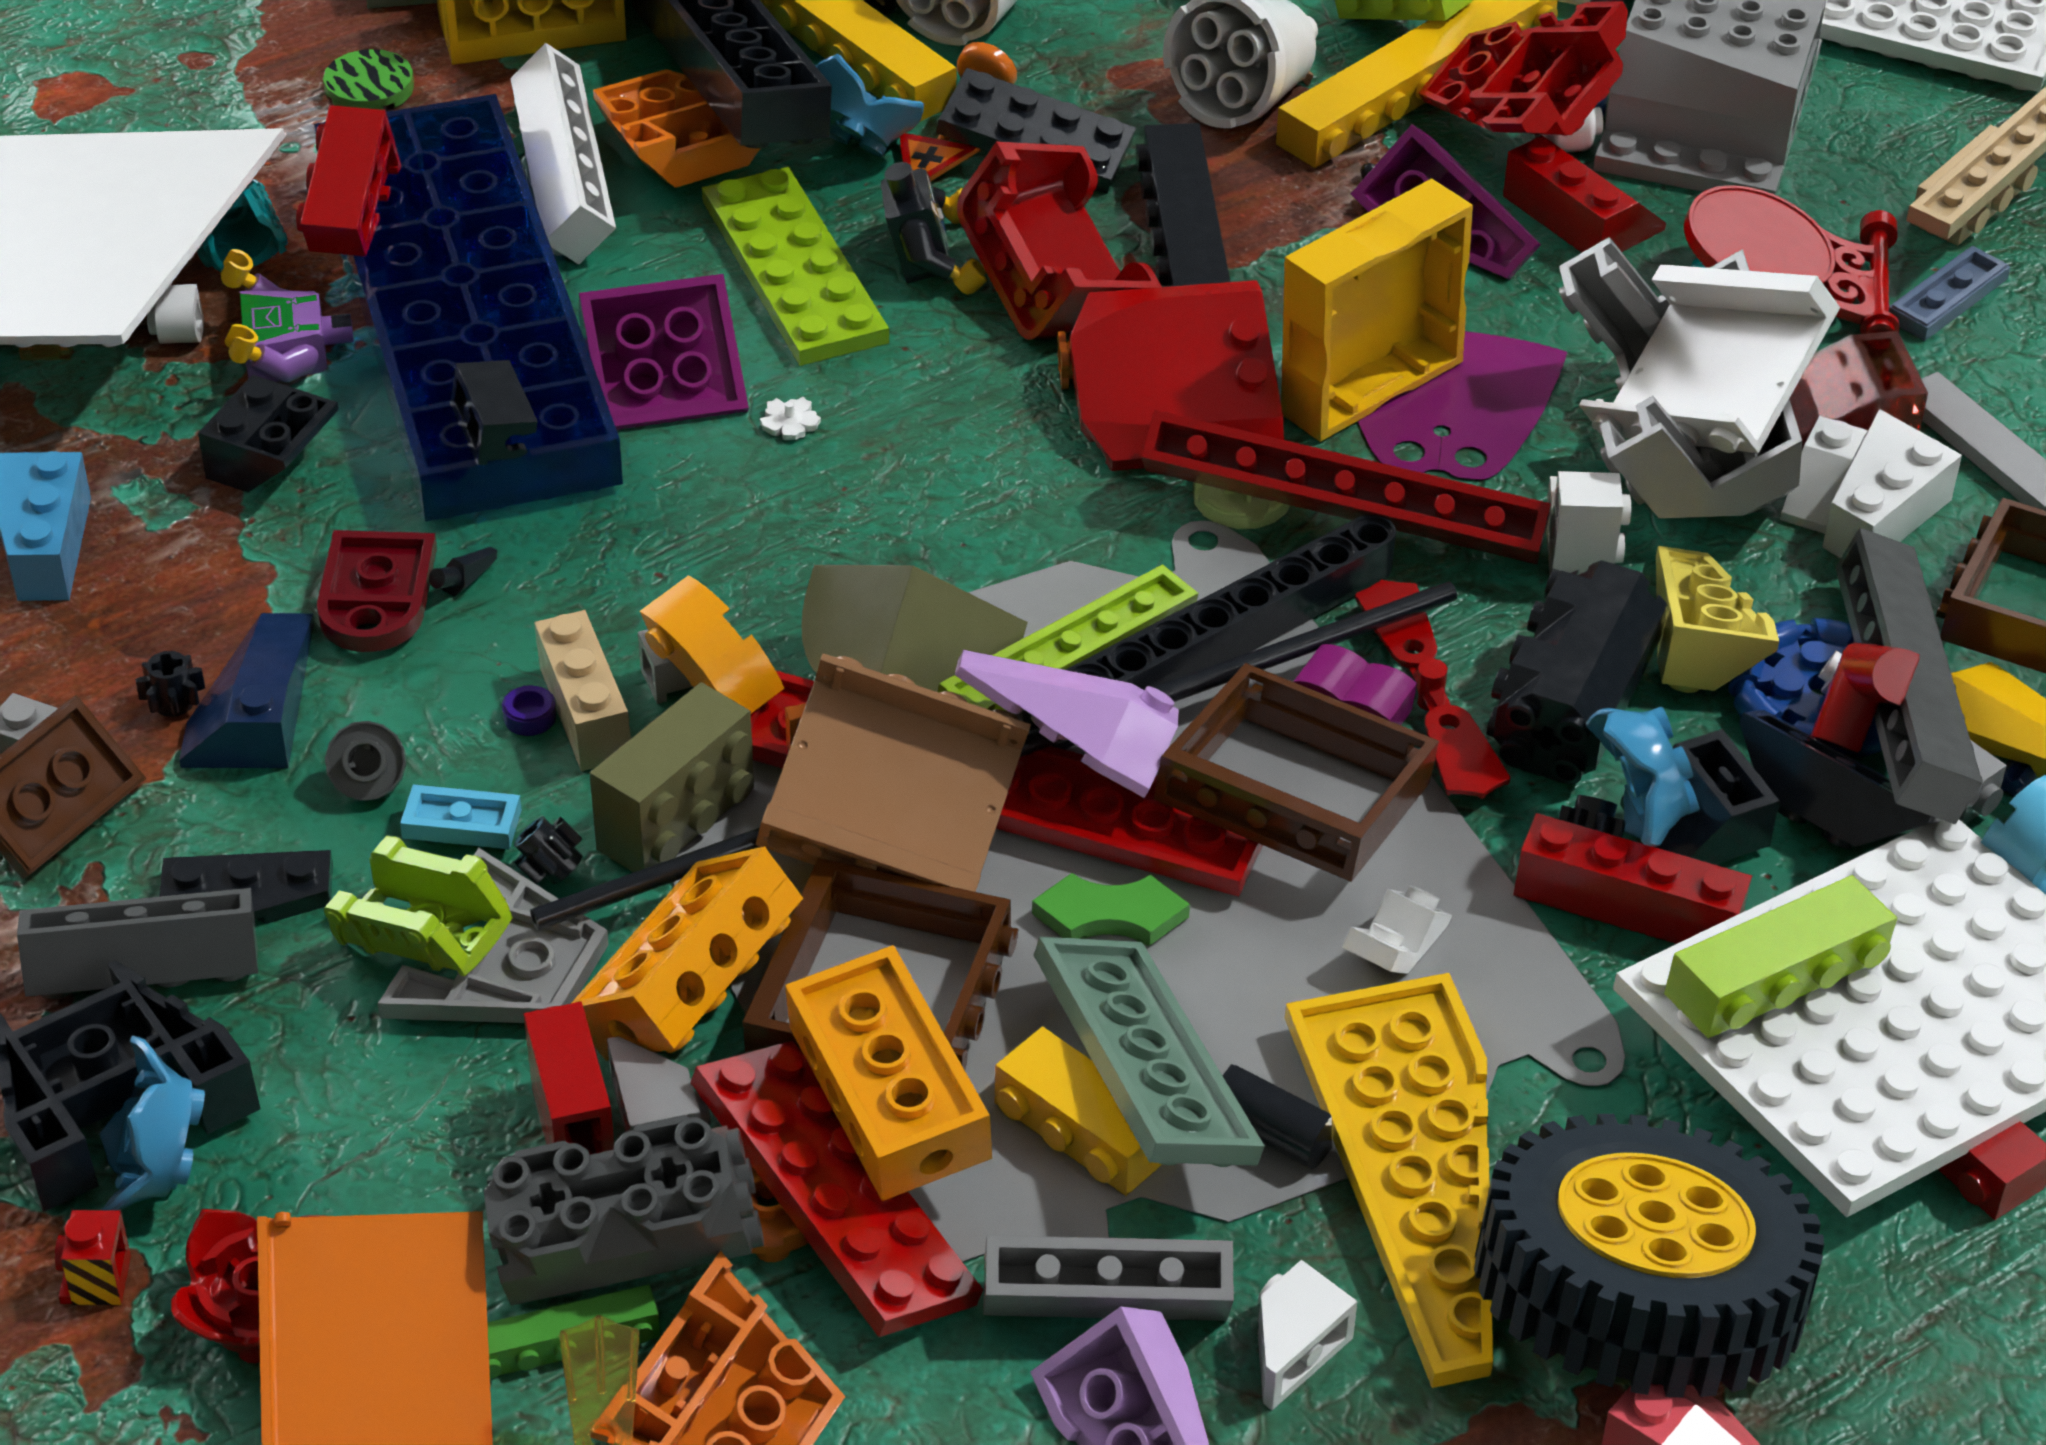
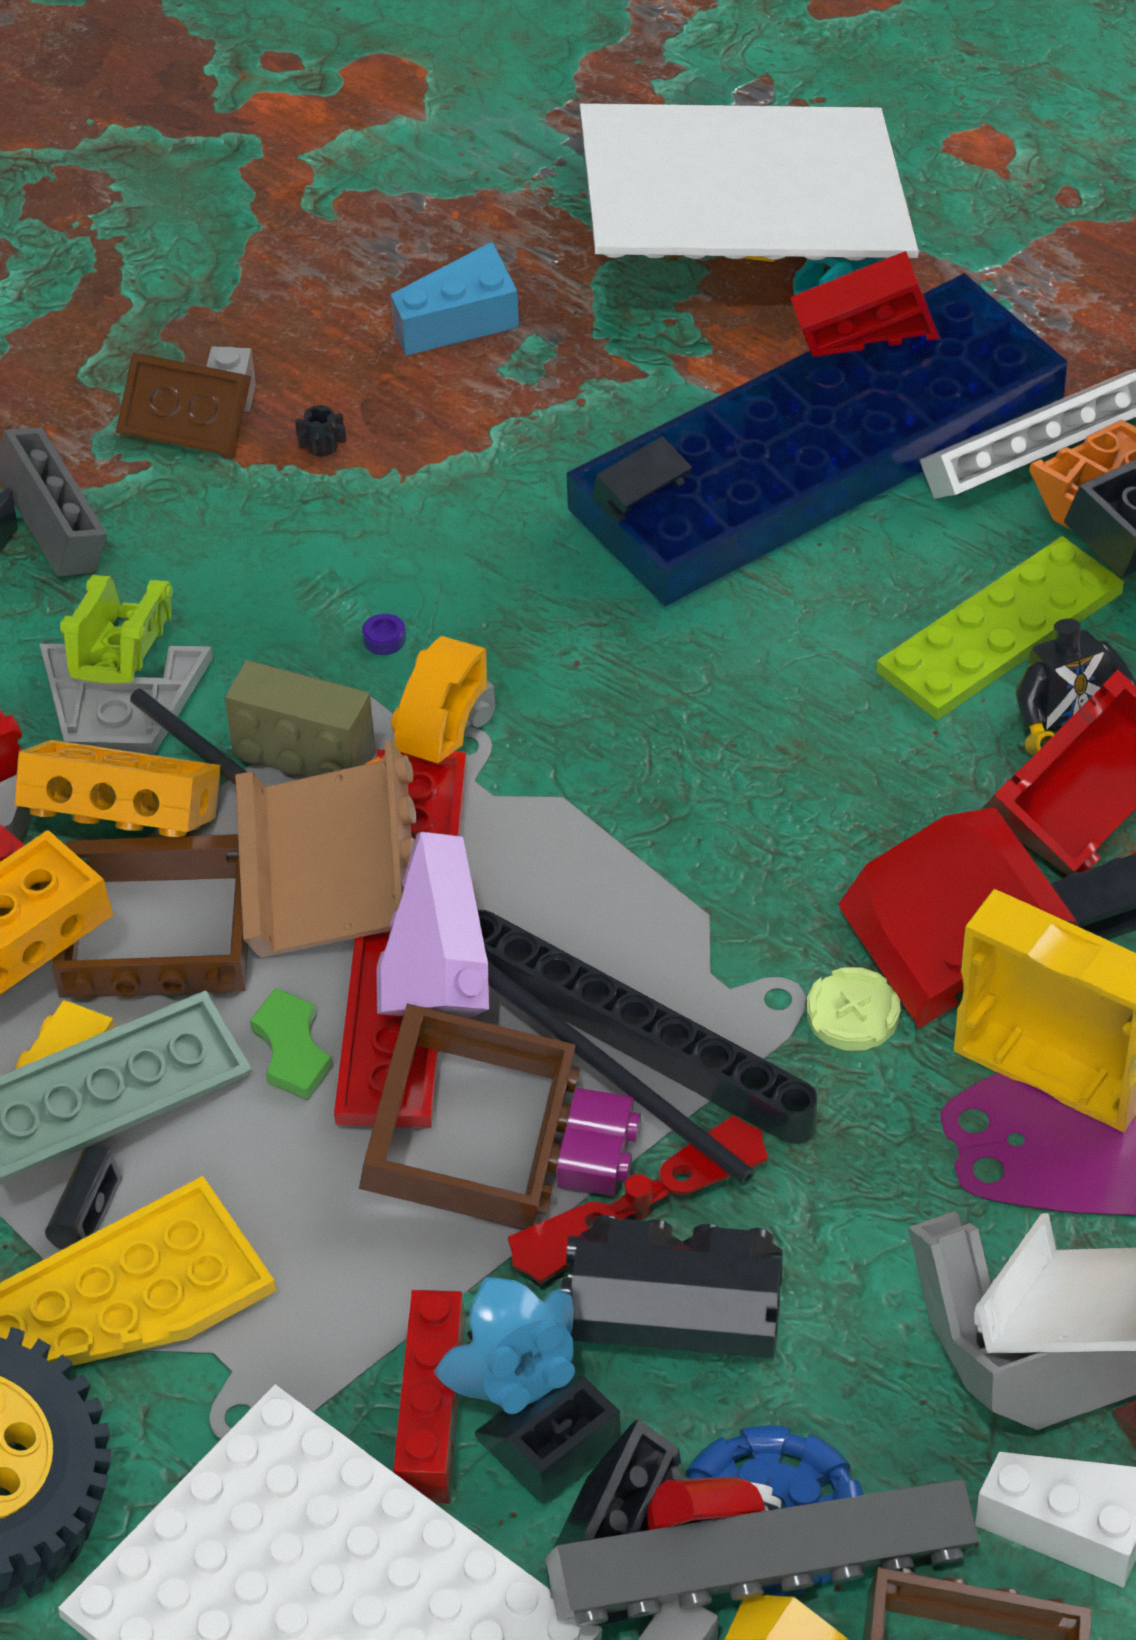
camera: 75 degrees right, 5 degrees up
white plate [147,284,205,344] -> none
black wing [159,850,333,924] -> none
dark blue wedge [179,613,314,768] -> none
black slope [198,375,339,492] -> none
torso [221,249,354,382] -> none
dark red plate [317,530,437,652] -> none
bright green tile [323,49,414,110] -> none
dark grey plate [325,721,407,801] -> none
medium azure plate [400,784,522,849] -> none
black bar [429,546,497,597] -> none
black gear [514,816,583,885] -> none
tan brick [534,610,631,771] -> none
magenta slope [578,274,749,432] -> none
white plant [760,397,821,440] -> none
olive brick [801,565,1028,692] -> none
lime plate [937,564,1199,711] -> none
red brick [1141,409,1551,564] -> none
white slope [1342,885,1452,974] -> none
white brick [1546,471,1631,575] -> none
light yellow wedge [1656,546,1779,693] -> none
lime brick [1664,875,1898,1039] -> none
white slope [1780,416,1868,534] -> none

